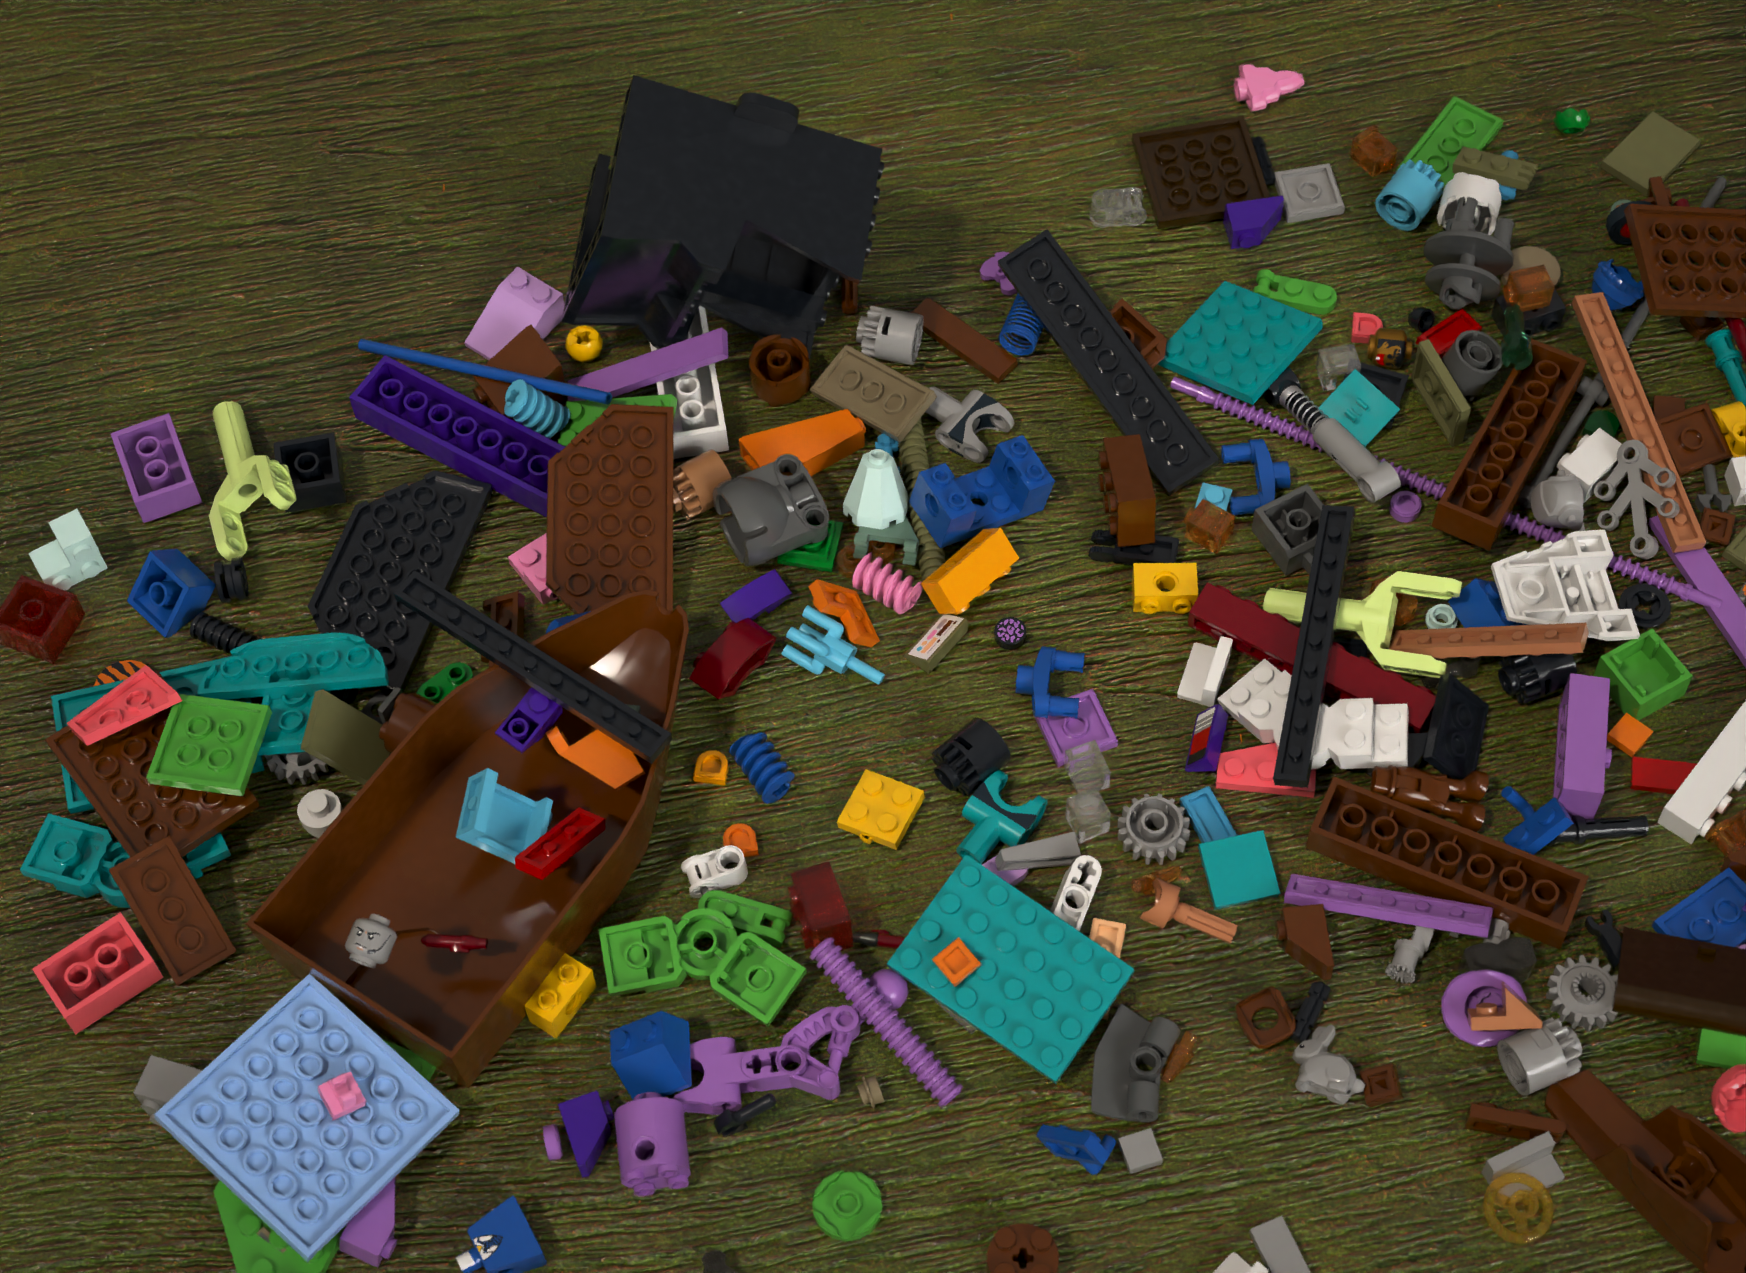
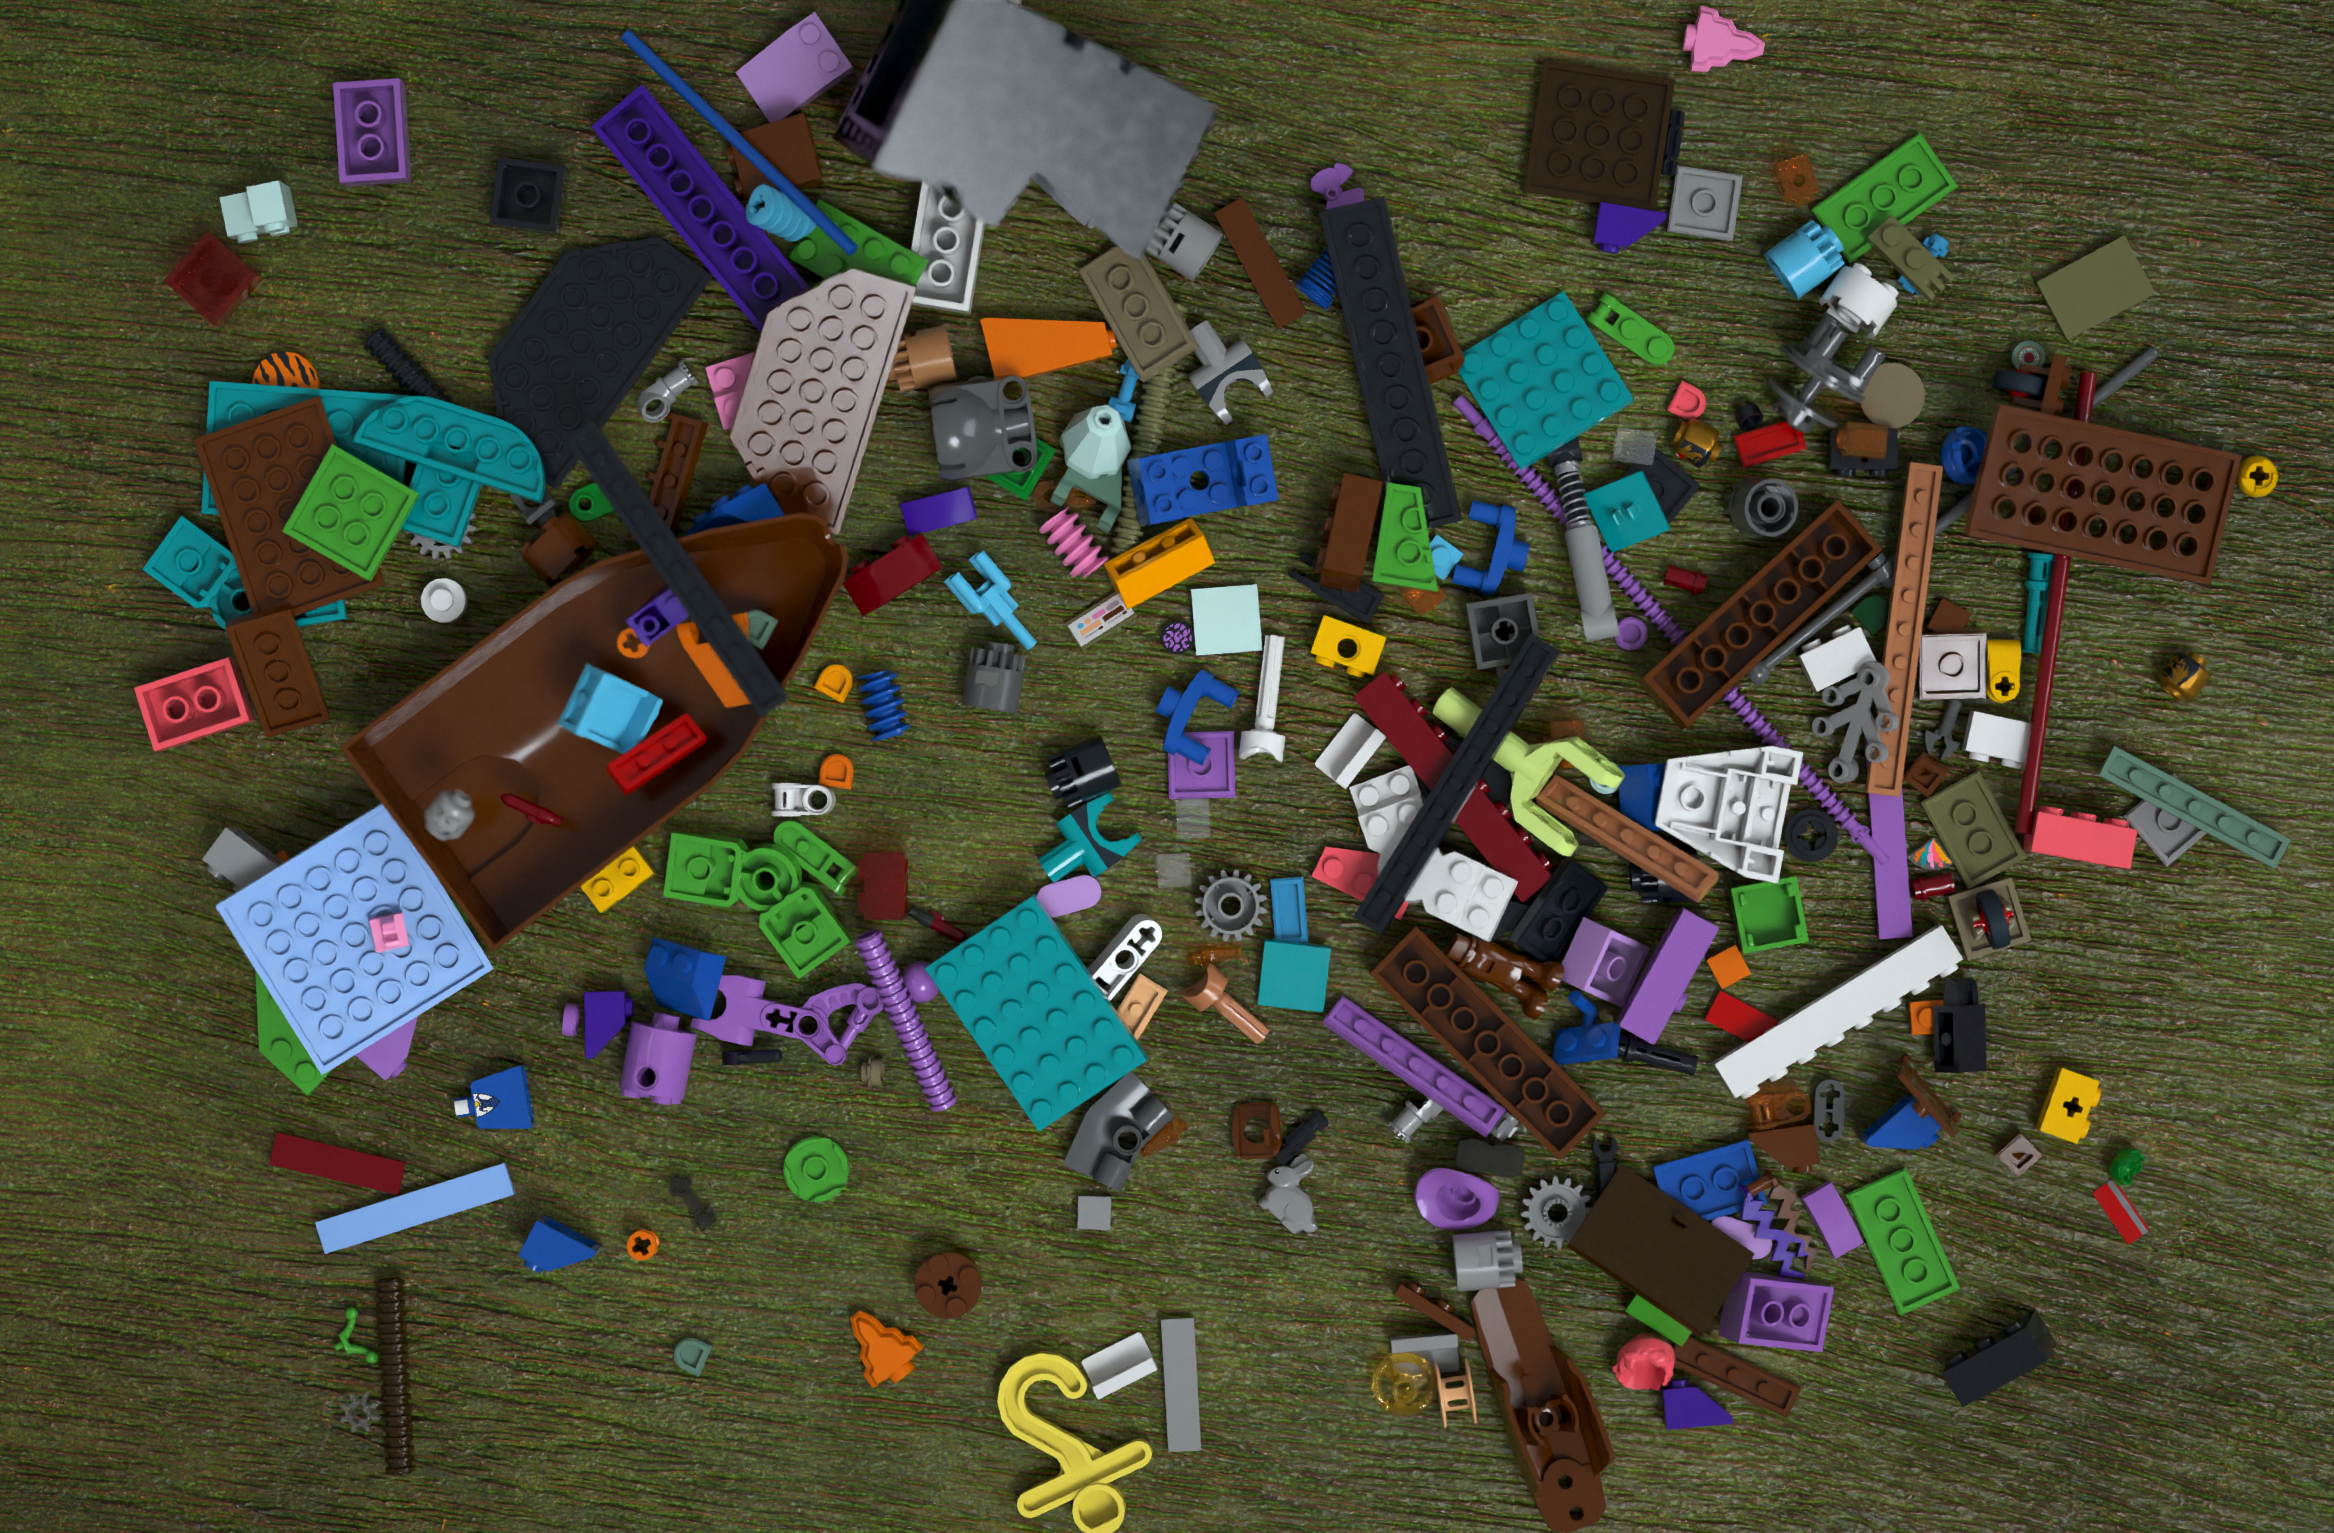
camera: 15 degrees right, 30 degrees up
coral wing [67,665,182,746] -> none
blue slope [127,549,216,638] -> none
yellowish green piece [209,401,296,561] -> none
black wheel [214,557,249,604] -> none
olive tile [301,689,390,785] -> none
medium lavender tile [568,327,728,401] -> none
reddish brown brick [749,335,811,407] -> none
orange plate [808,579,880,648] -> none
yellow plate [837,769,925,850] -> none
orange tile [932,937,981,987] -> none
light grey piece [995,832,1081,871] -> none
blue plate [1036,1124,1117,1175] -> none
clear piece [1089,187,1147,228] -> none
dark purple slope [1185,704,1228,772] -> none
reddish brown slope [1275,904,1334,980] -> none
reddish brown tile [1360,1063,1403,1107] -> none
olive tile [1411,339,1471,447] -> none
nougat slope [1467,981,1542,1031] -> none
clear green piece [1501,304,1533,371] -> none
light grey helmet [1531,470,1585,531] -> none
green plate [1553,108,1591,134] -> none
none -> orange bush [617,628,651,658]
none -> light grey connector [636,360,699,422]
none -> dark grey gear [961,641,1026,714]
none -> light aqua tile [1191,584,1262,656]
none -> white piece [1238,635,1285,763]
none -> bright green wing [1372,483,1438,592]
none -> light nougat piece [1434,1358,1477,1429]
none -> lavender slope [1561,917,1650,1008]
none -> dark red pin [1663,564,1707,596]

